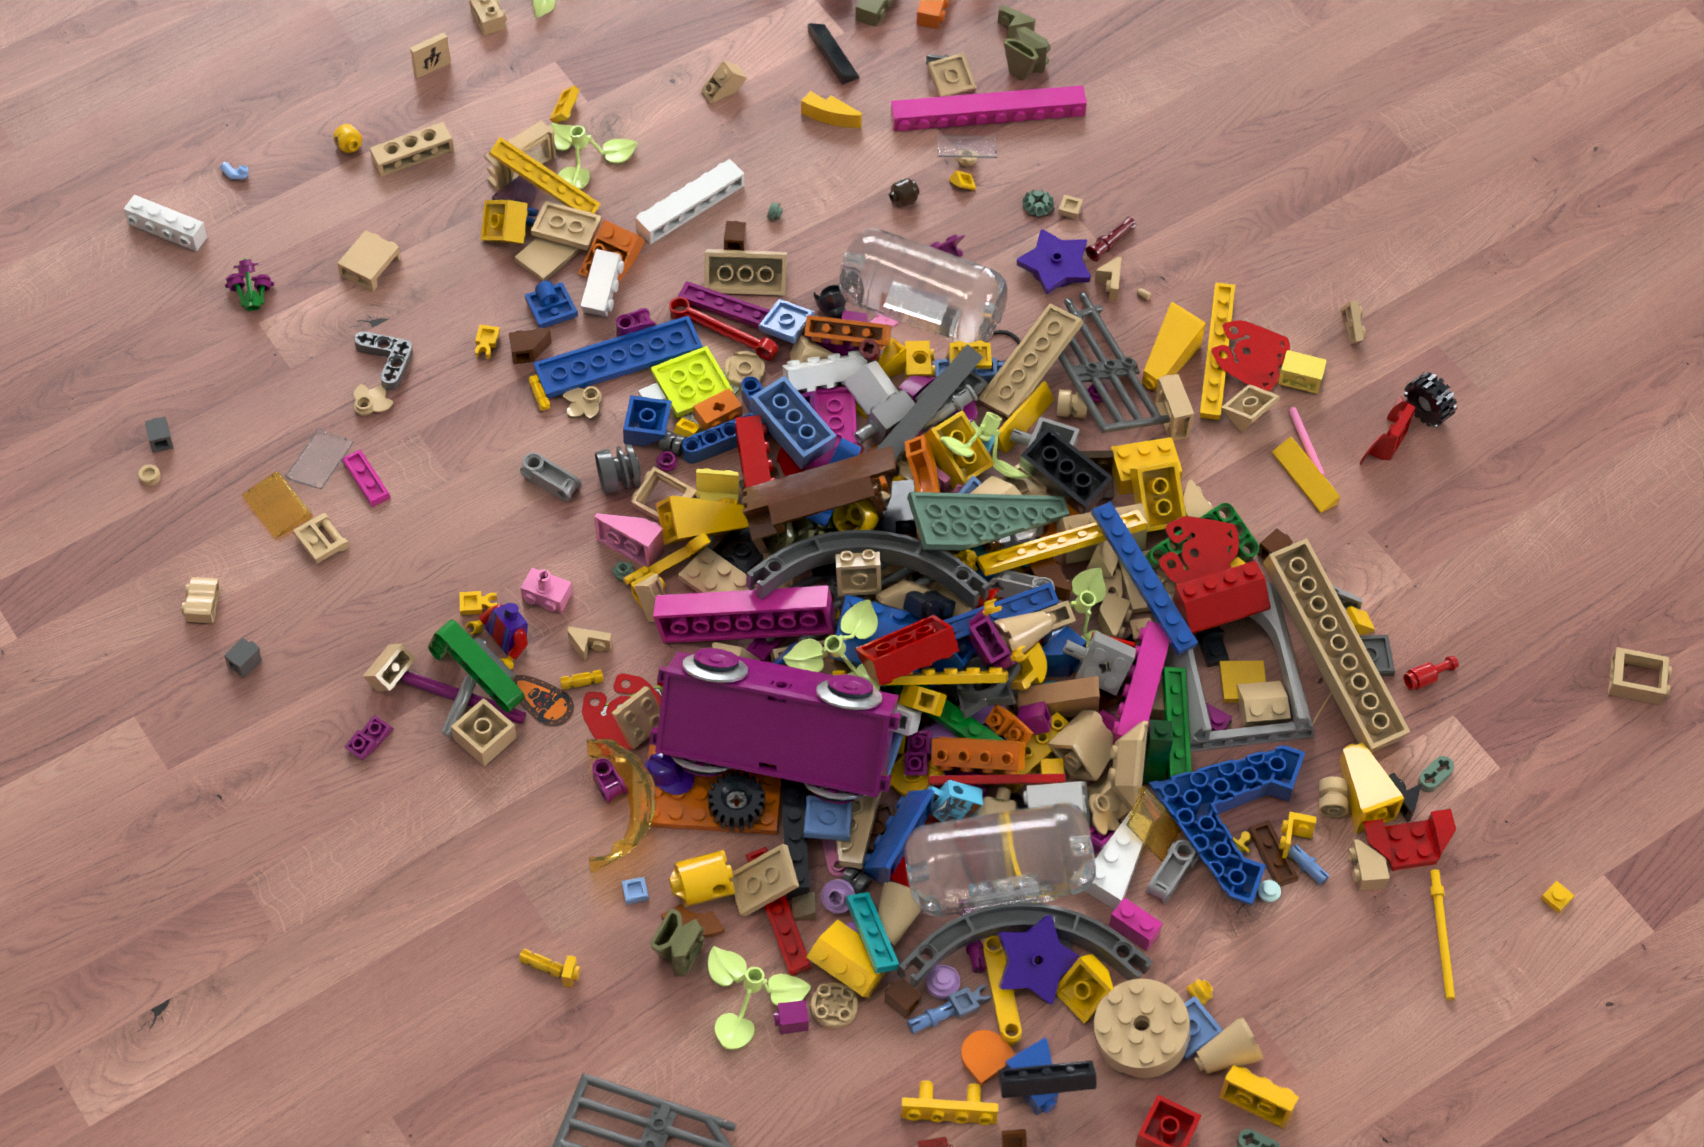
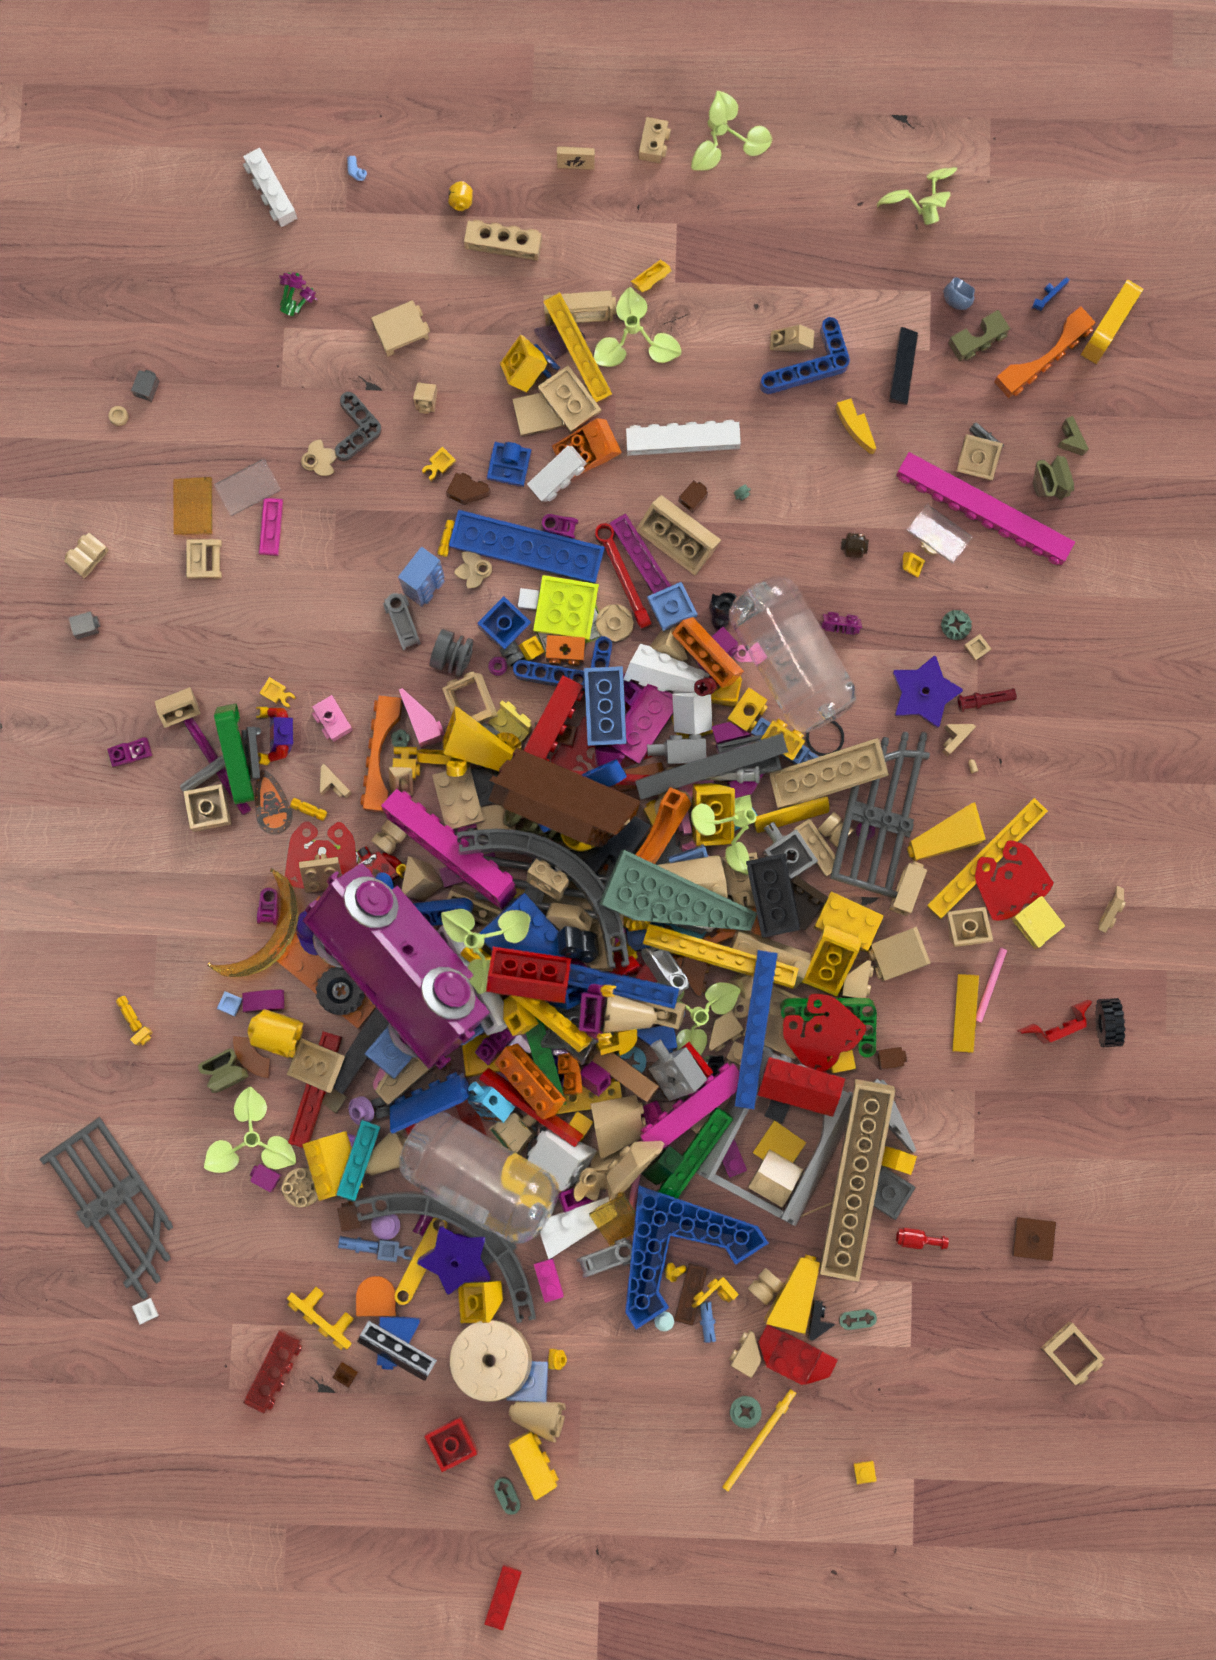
camera: 35 degrees right, 25 degrees up
none -> magenta slope [242,990,284,1013]
none -> orange arch [360,695,403,813]
none -> tan wheel [371,819,407,855]
none -> medium blue brick [398,546,445,607]
none -> tan slope [413,383,437,414]
none -> sand green gear [730,1396,761,1428]
none -> blue beam [760,317,850,394]
none -> tan plate [793,818,842,877]
none -> tan slope [868,927,930,982]
none -> reddish brown plate [1012,1217,1056,1261]

